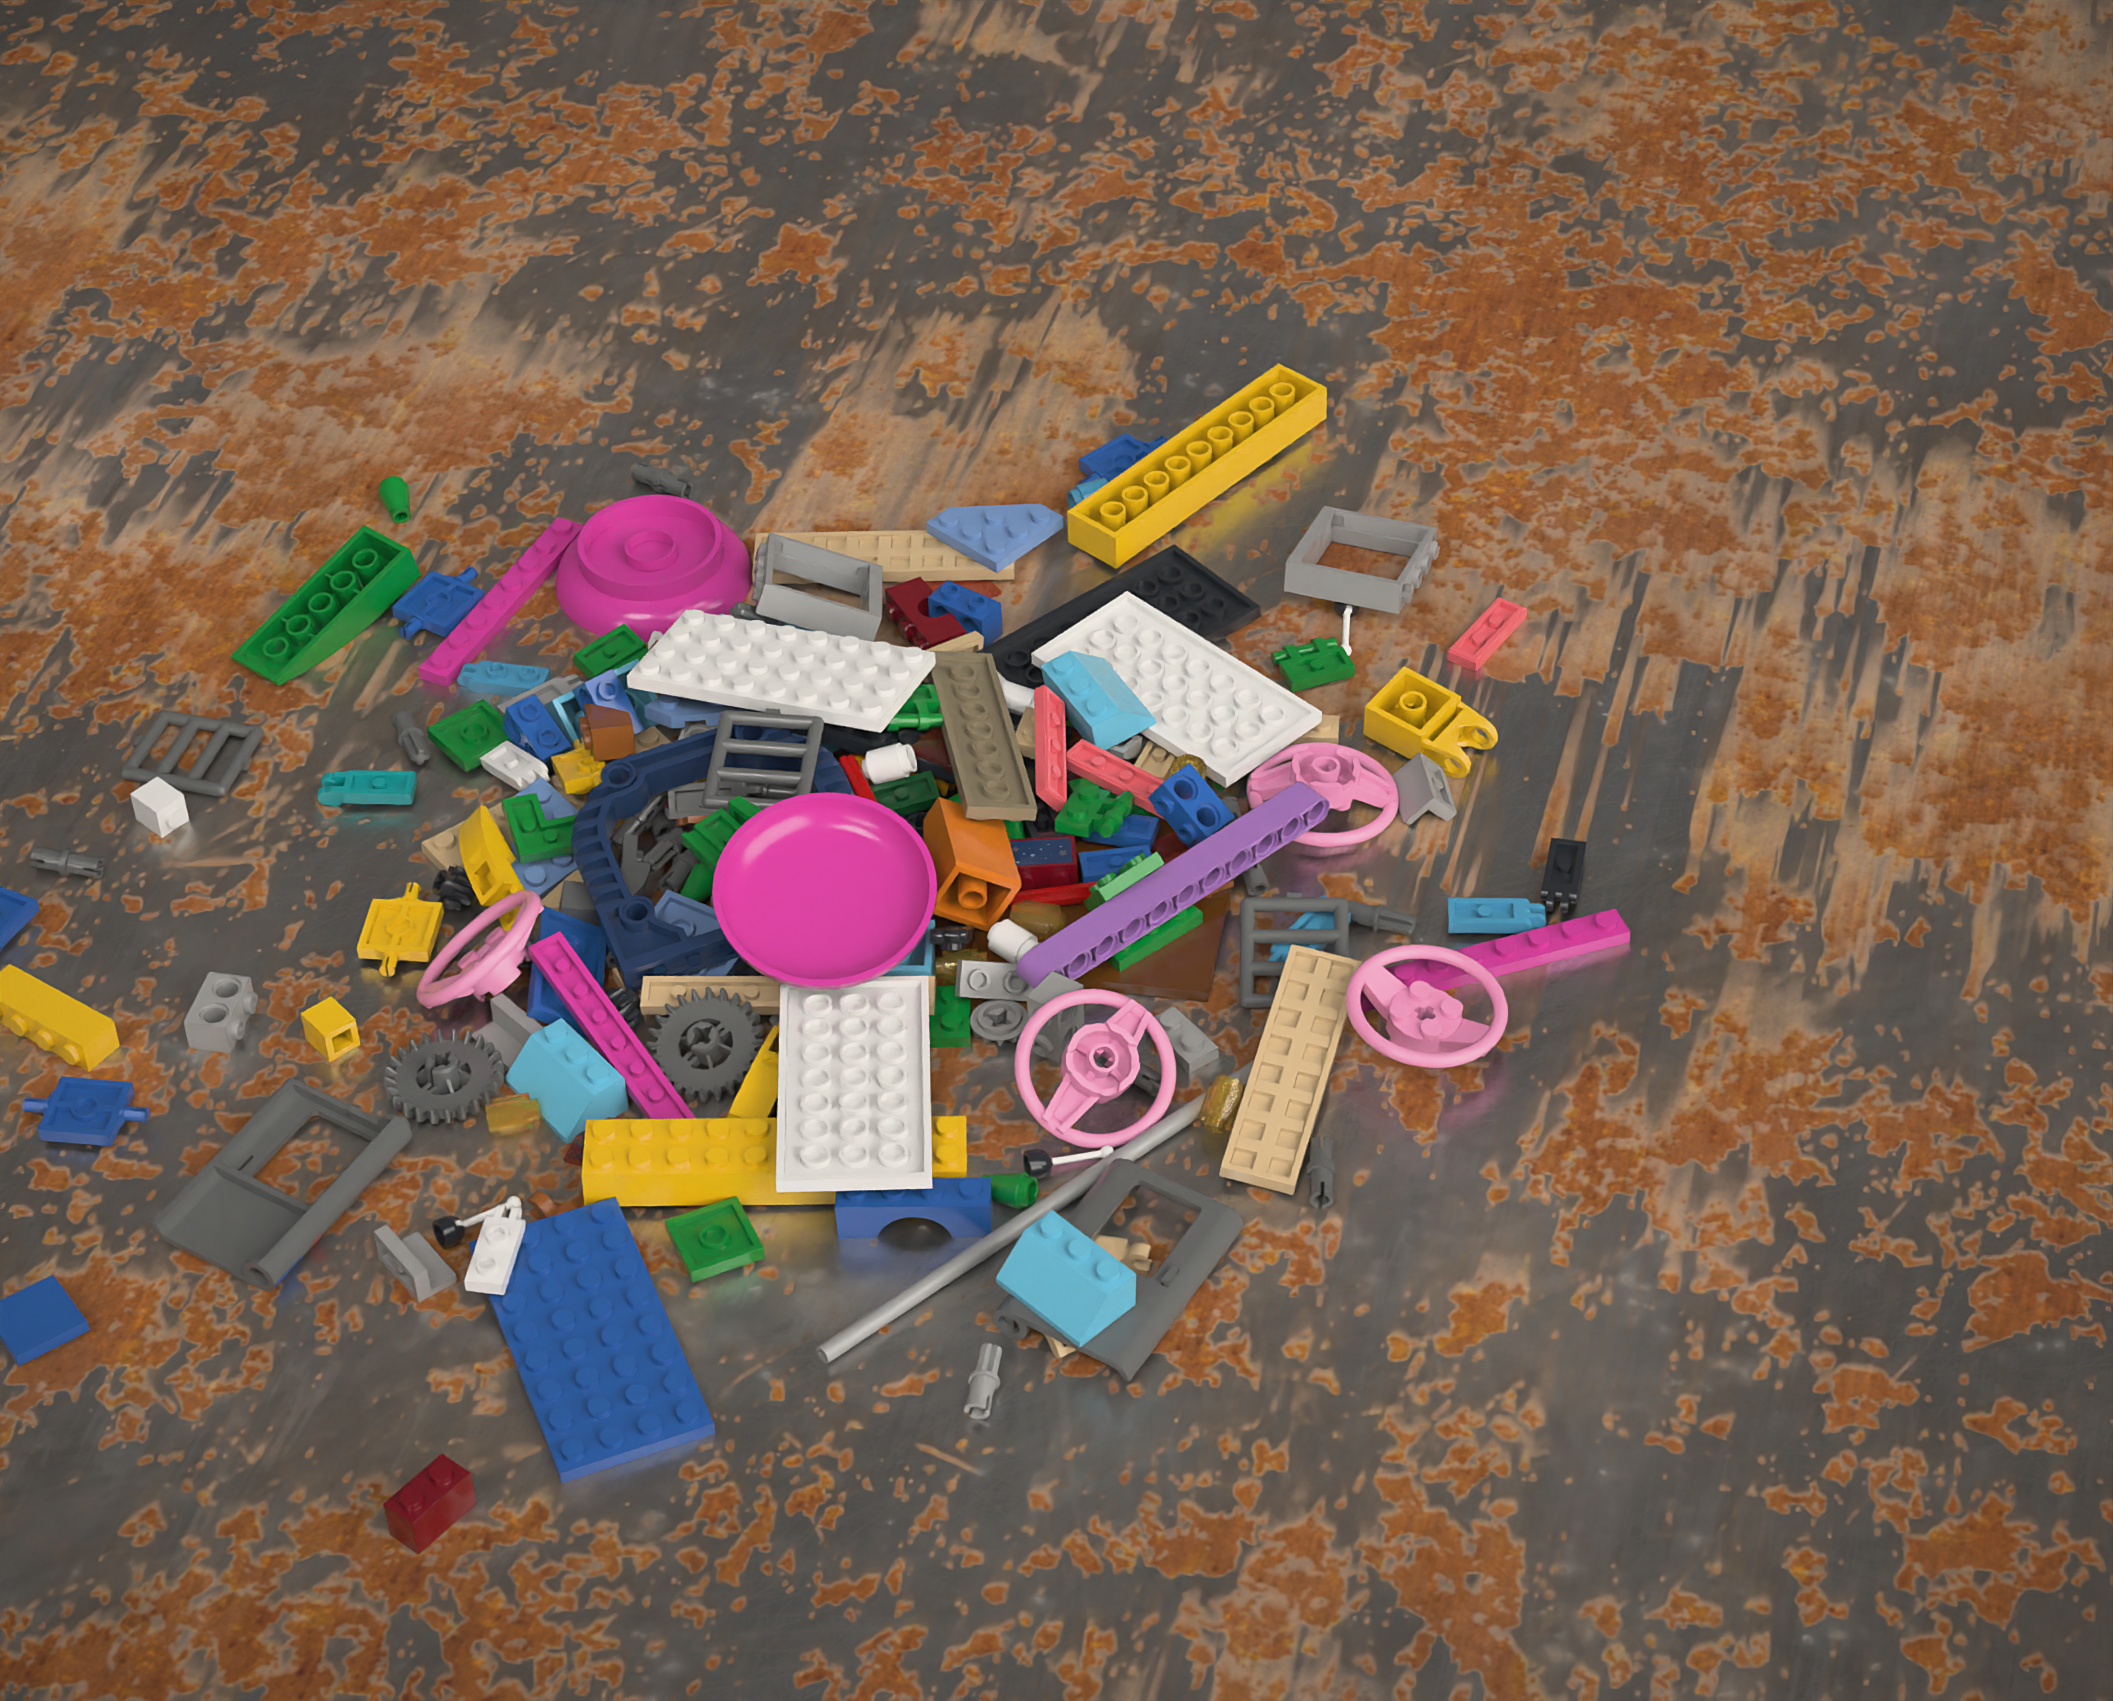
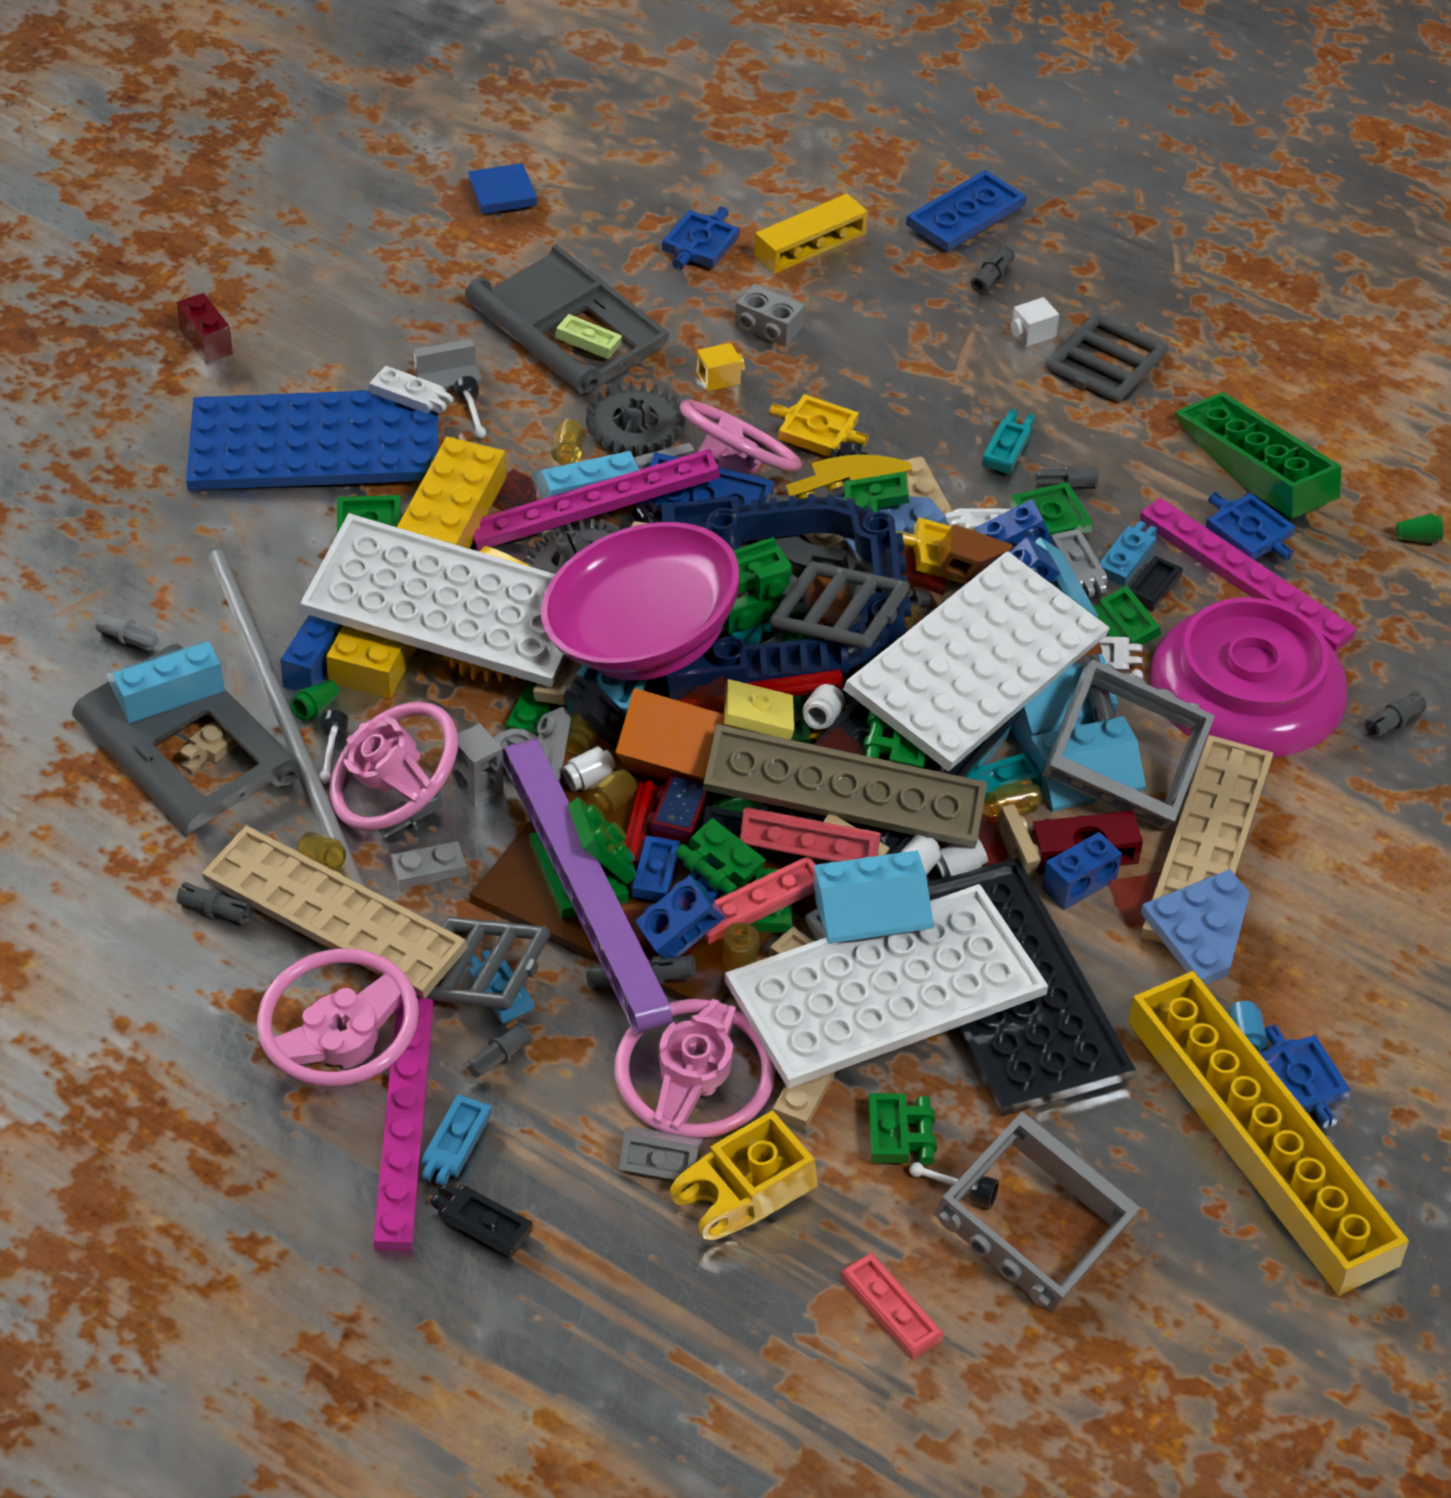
camera: 105 degrees right, 5 degrees up
none -> yellowish green plate [555,314,622,359]
none -> light yellow plate [724,679,794,740]
none -> black tile [1129,555,1183,612]

